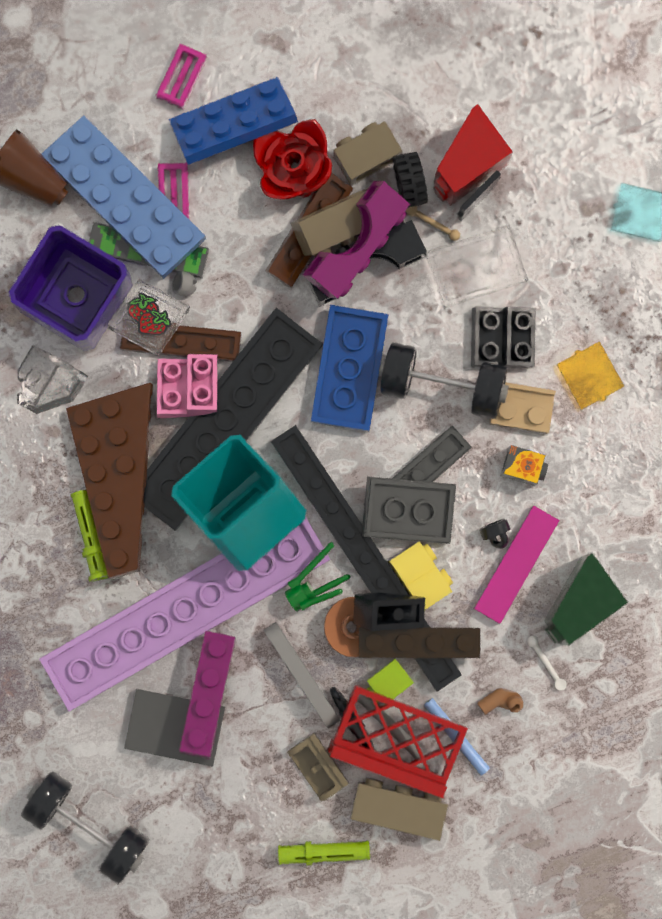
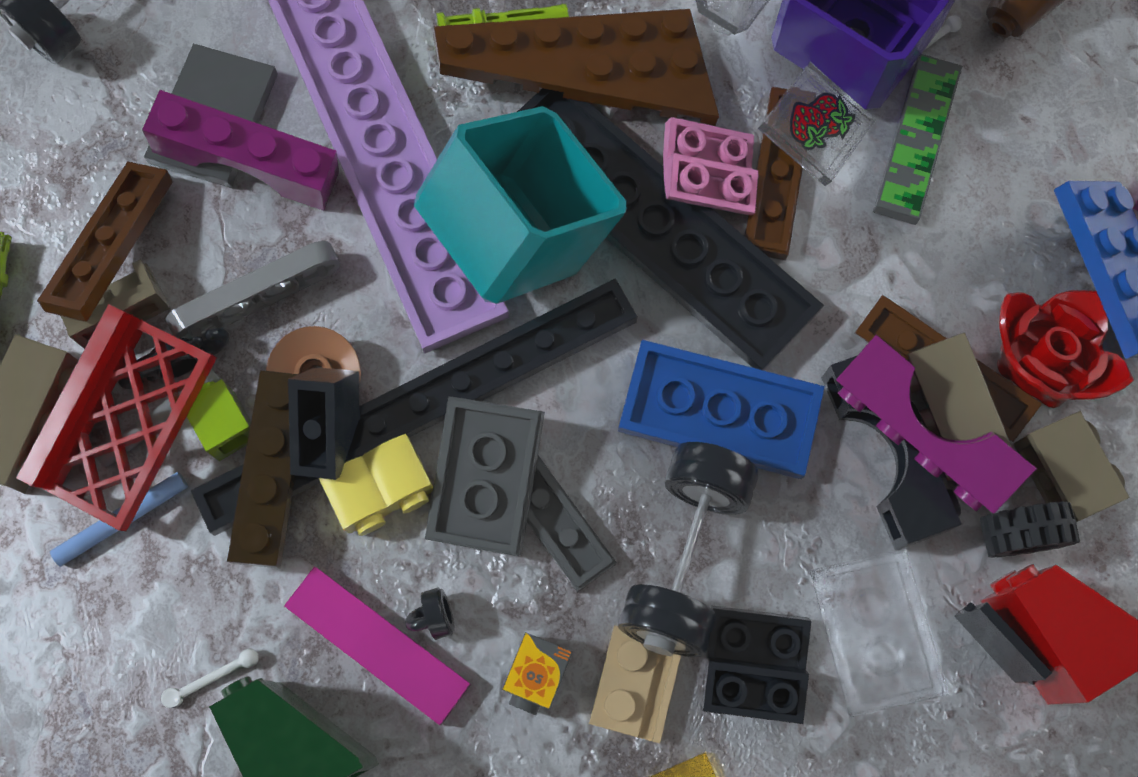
camera: 100 degrees right, 10 degrees down
medium blue plate [42,115,206,279] -> none
dark pink tile [158,163,190,220] -> none
light grey hinge [173,271,197,296] -> none
green plant [285,543,350,612] -> none
tan hinge [406,206,460,241] -> none
medium nougat arm [477,688,524,715] -> none
none -> reddish brown plate [37,161,173,322]

